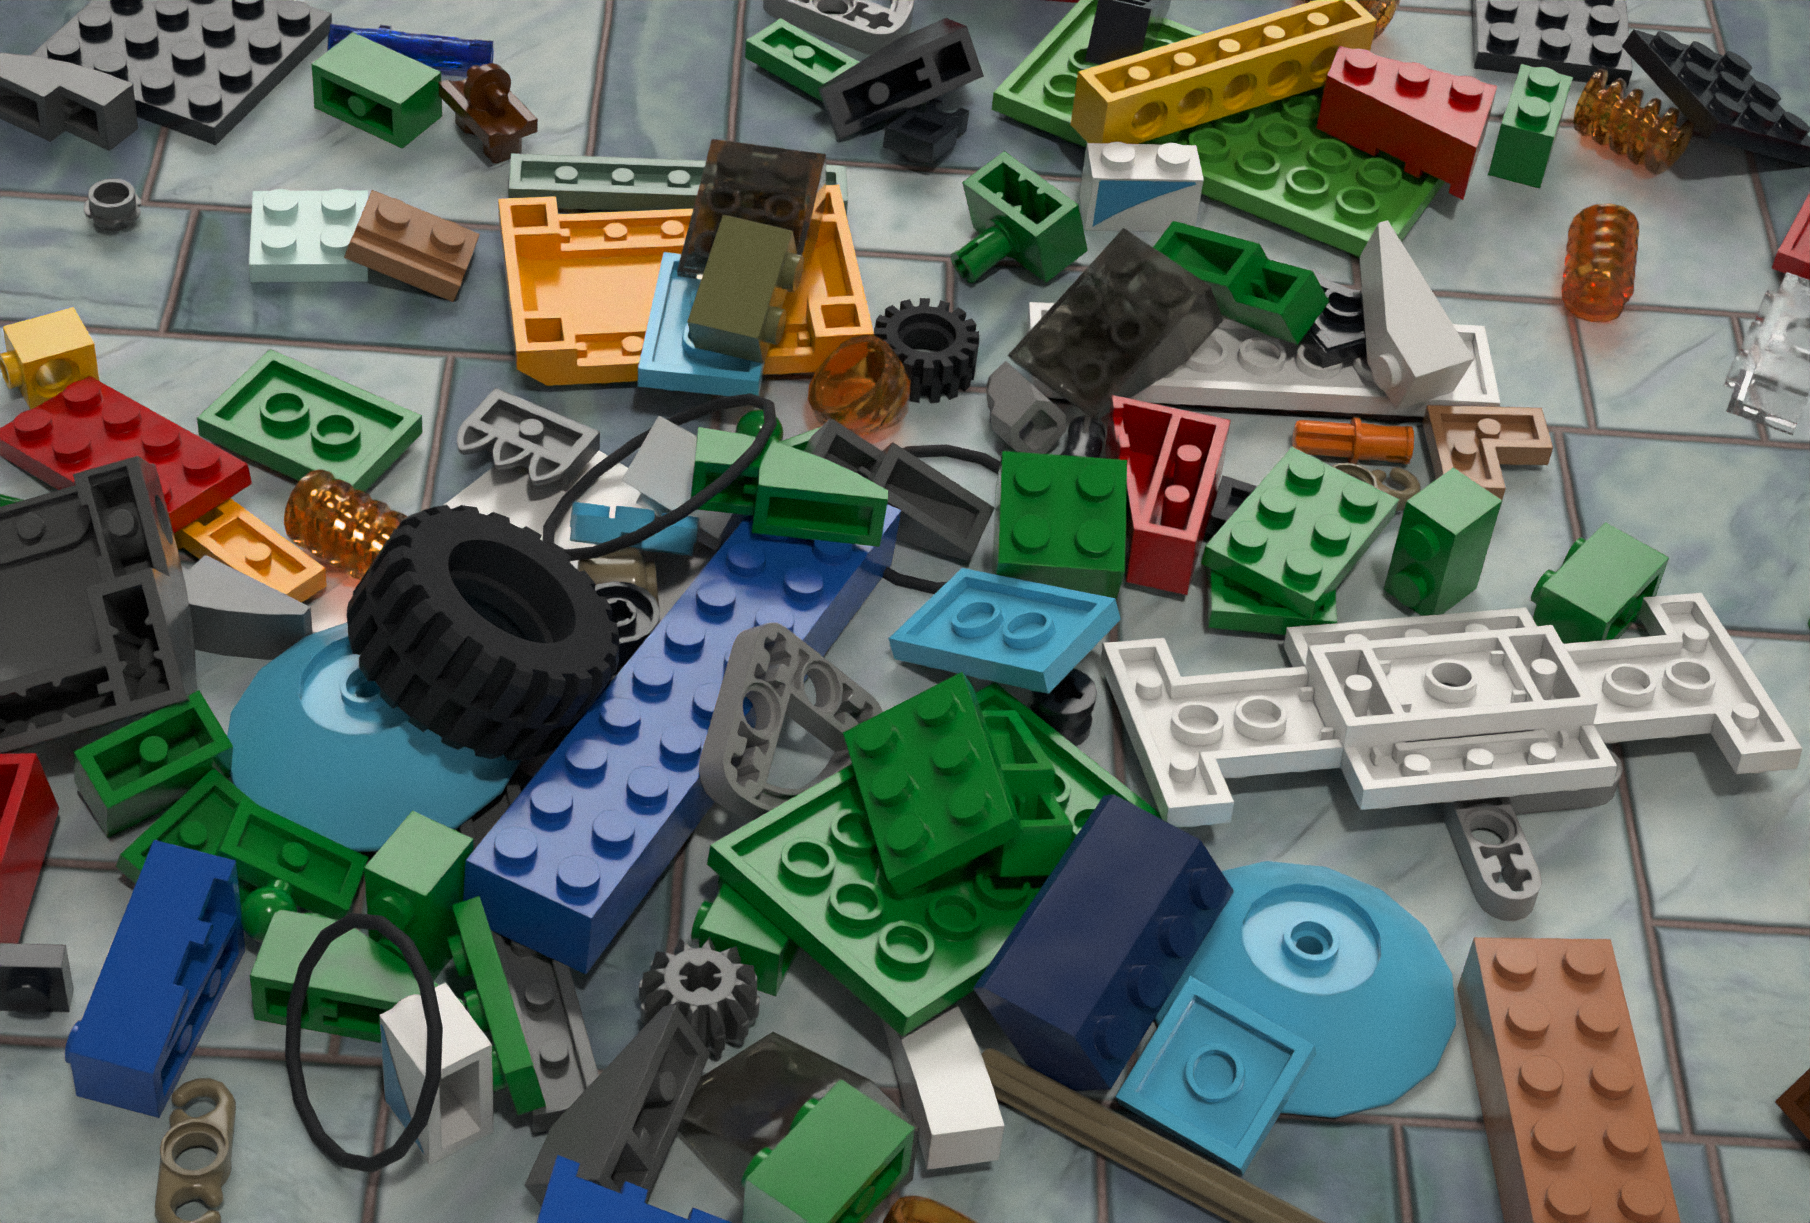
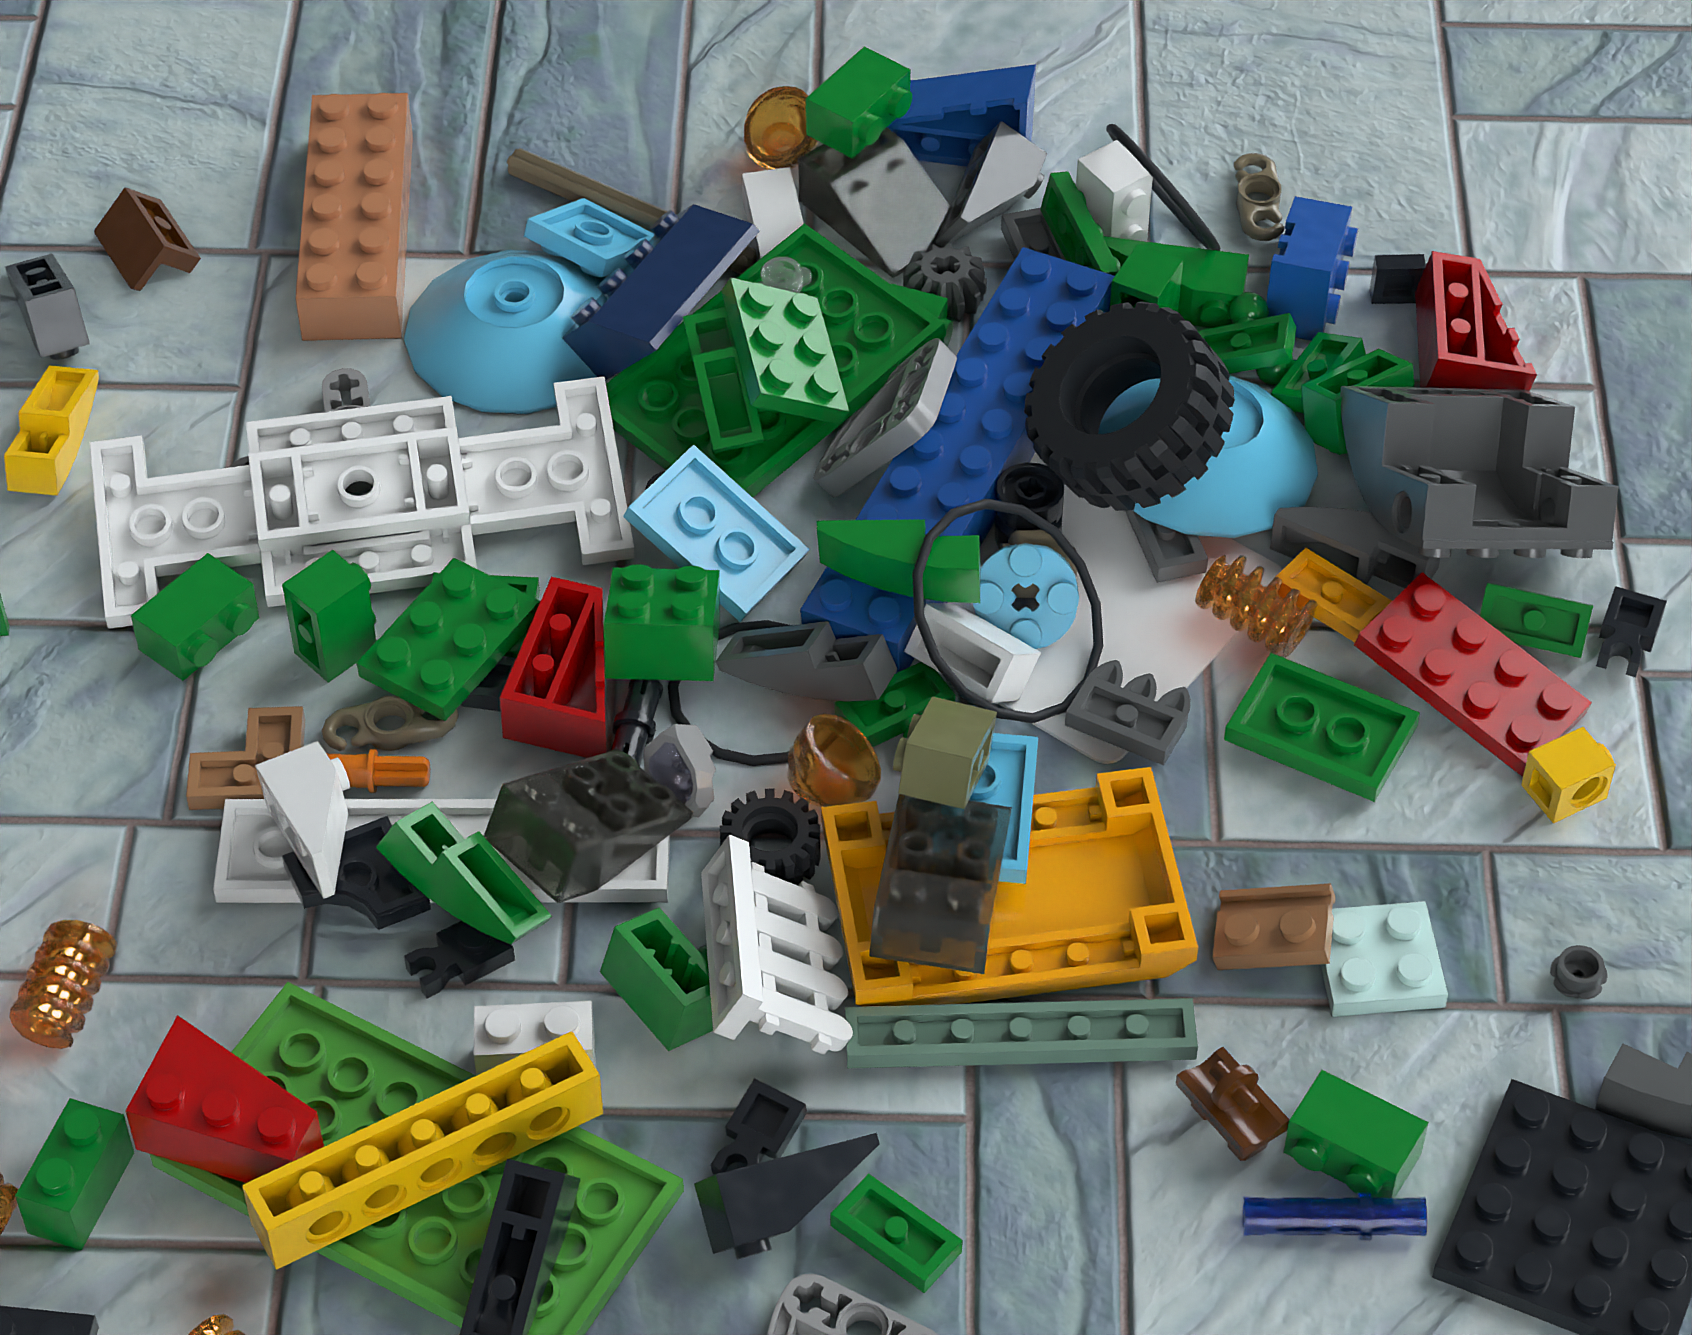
camera: 175 degrees left, 5 degrees up
none -> white fence [701,835,853,1055]
none -> clear plate [758,257,812,293]

